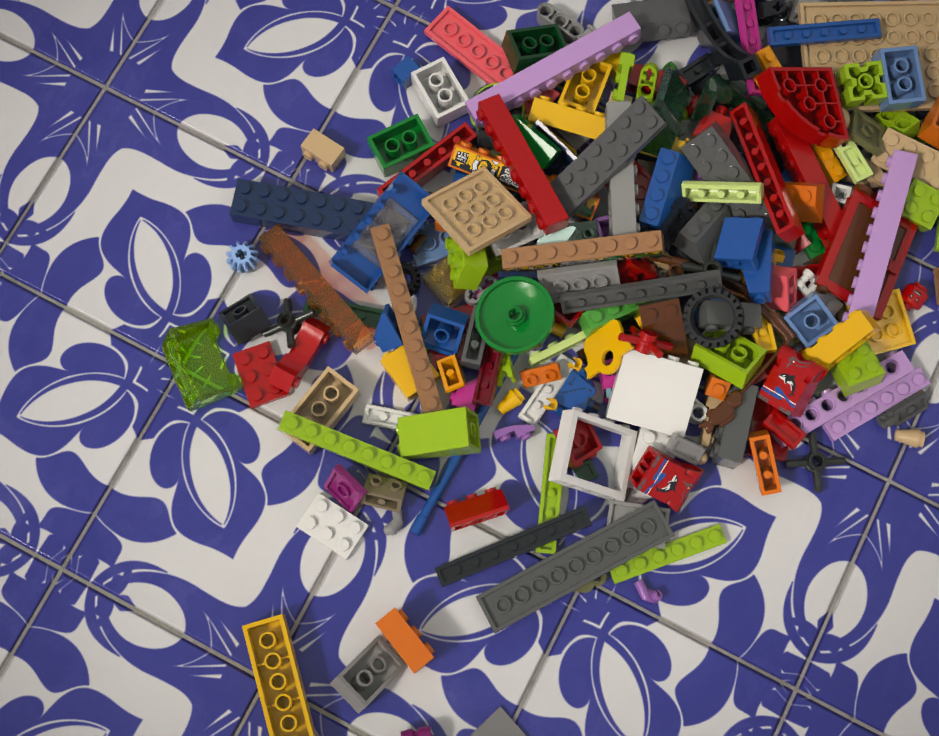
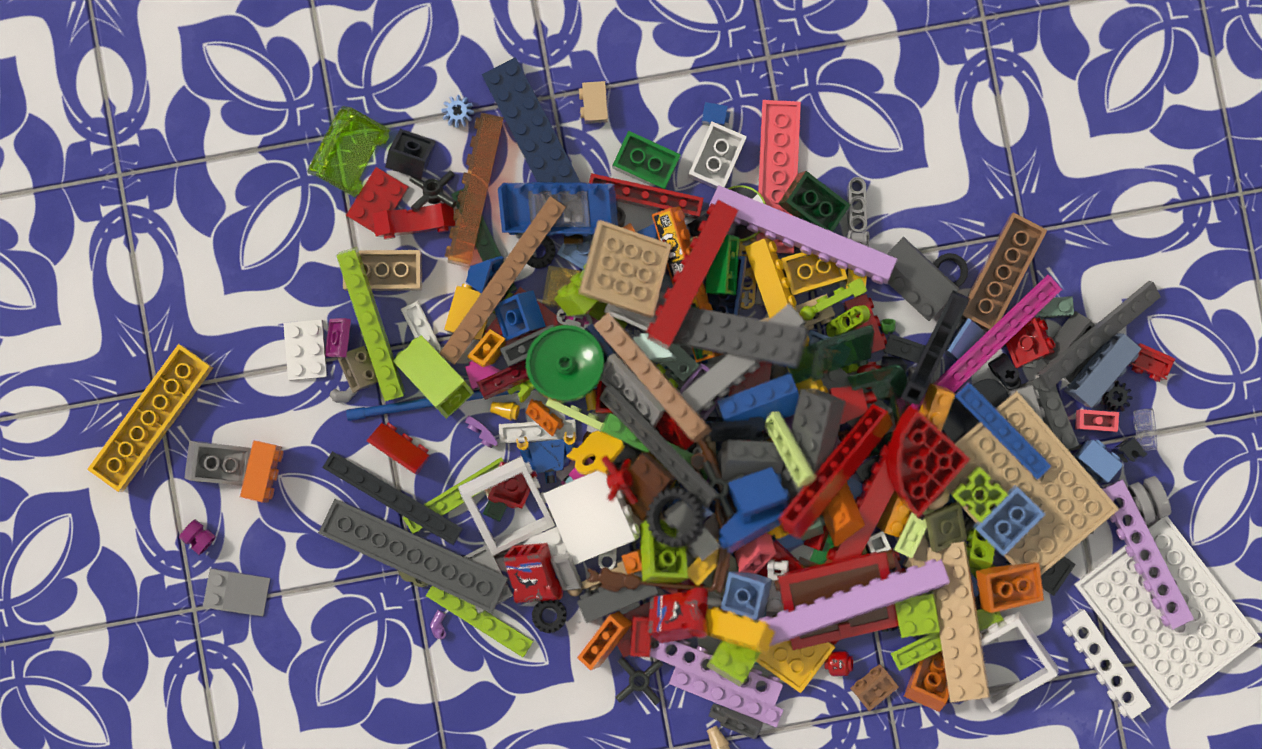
camera: 55 degrees right, 10 degrees up
none -> black tyre [532,600,567,633]

